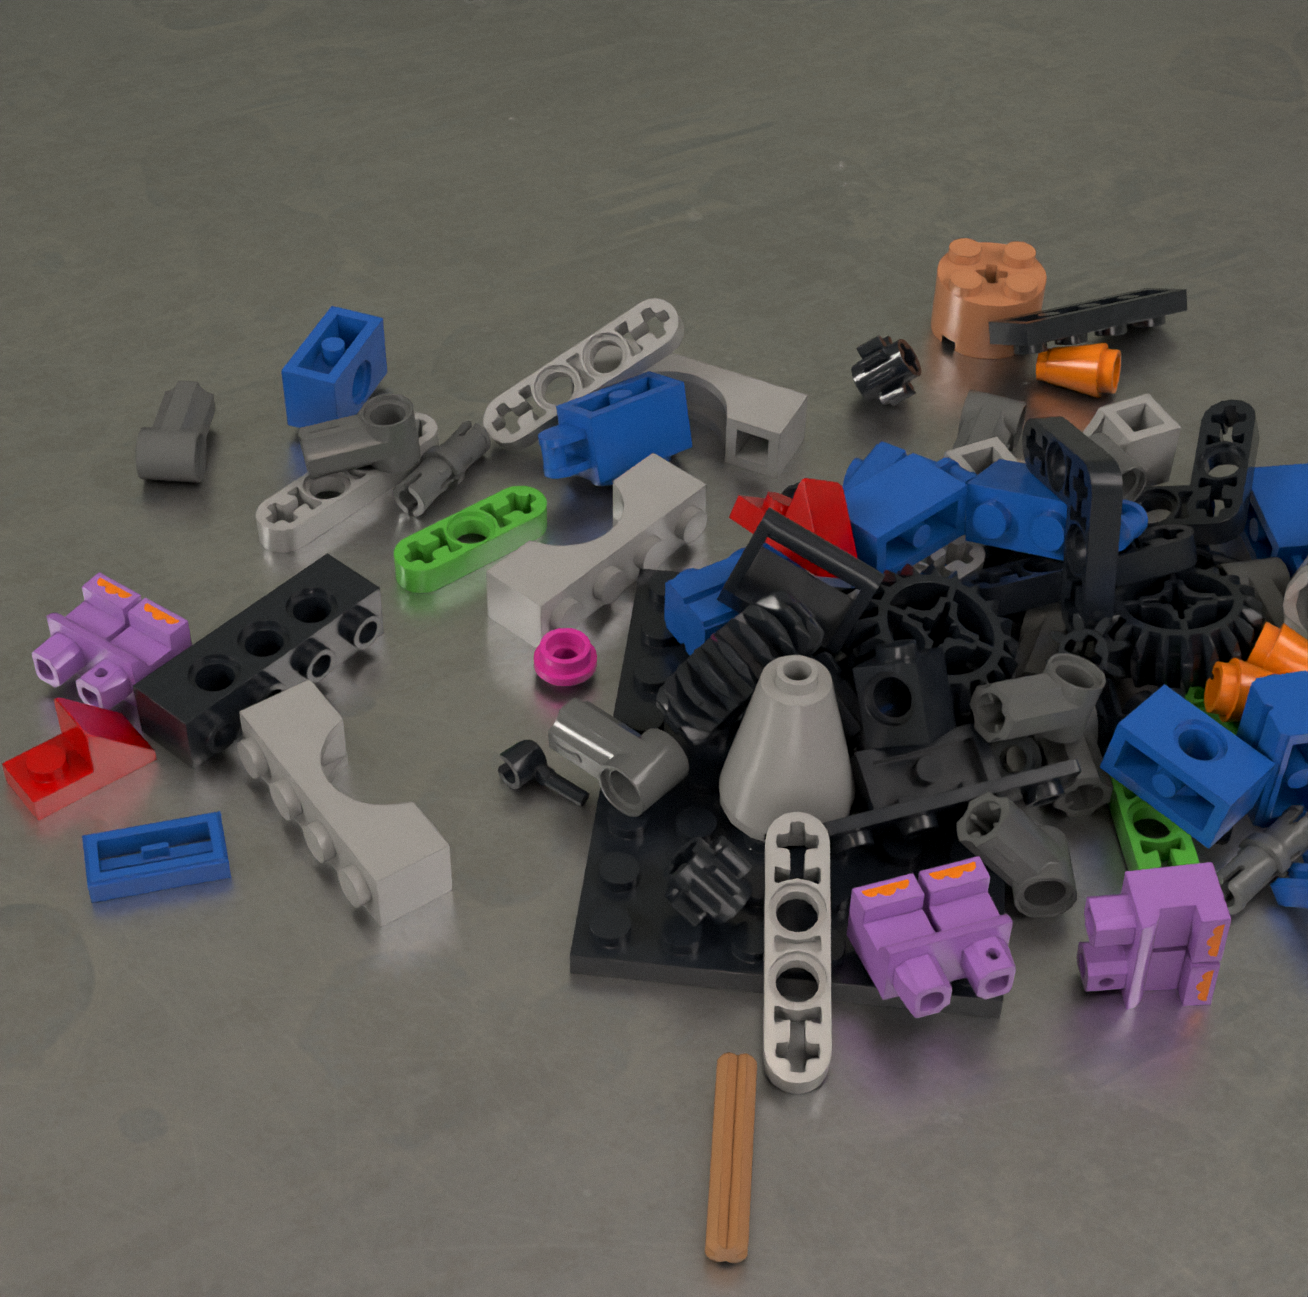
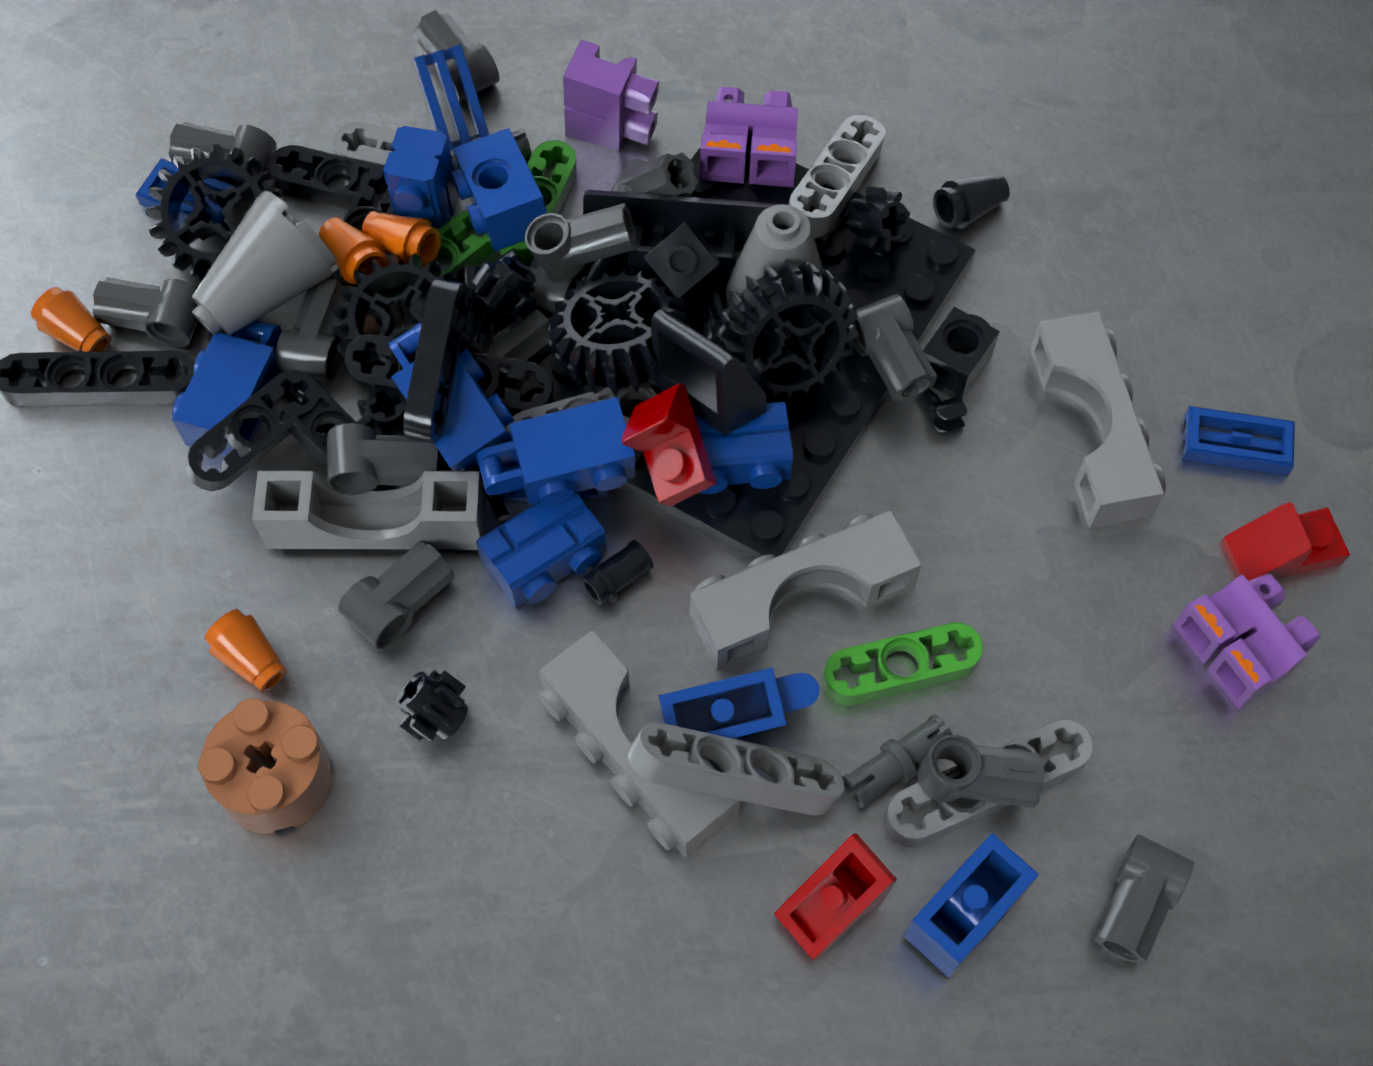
camera: 155 degrees left, 20 degrees up
black brick [133,553,384,770] -> none
dark pink plate [534,628,597,686] -> none
medium nougat axle [705,1052,757,1264] -> none
black plate [989,288,1188,355] -> none
none -> red slope [774,833,897,960]
none -> black brick [923,306,1000,400]
none -> black cone [933,173,1010,229]

